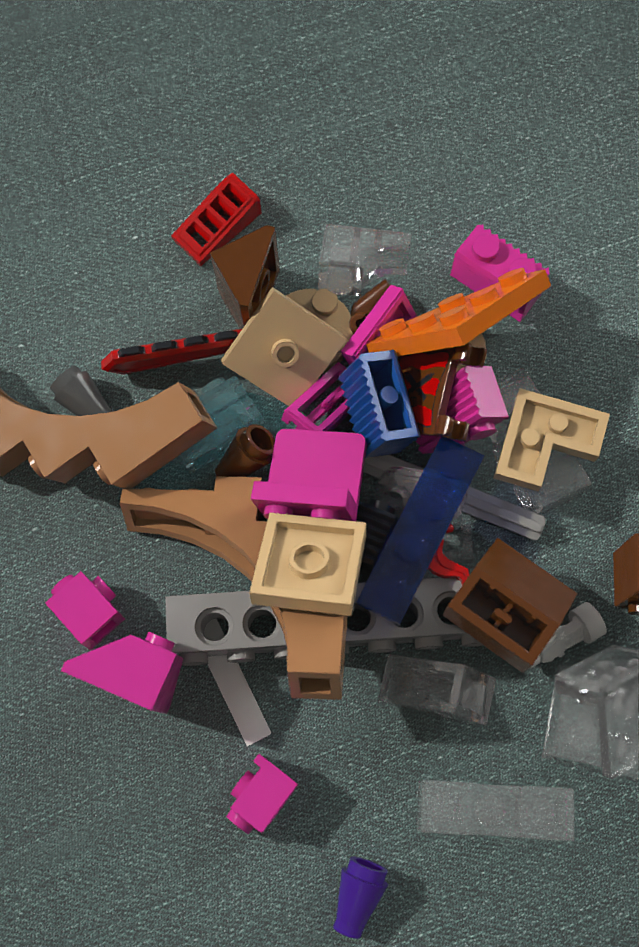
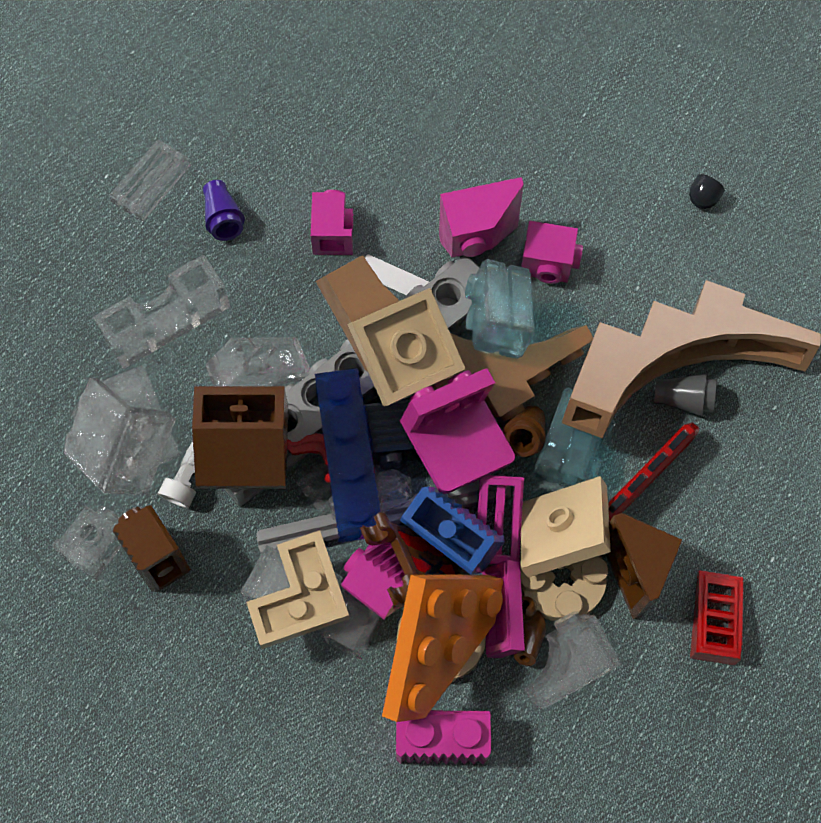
camera: 140 degrees right, 5 degrees down
none -> clear light blue brick [465,259,535,359]

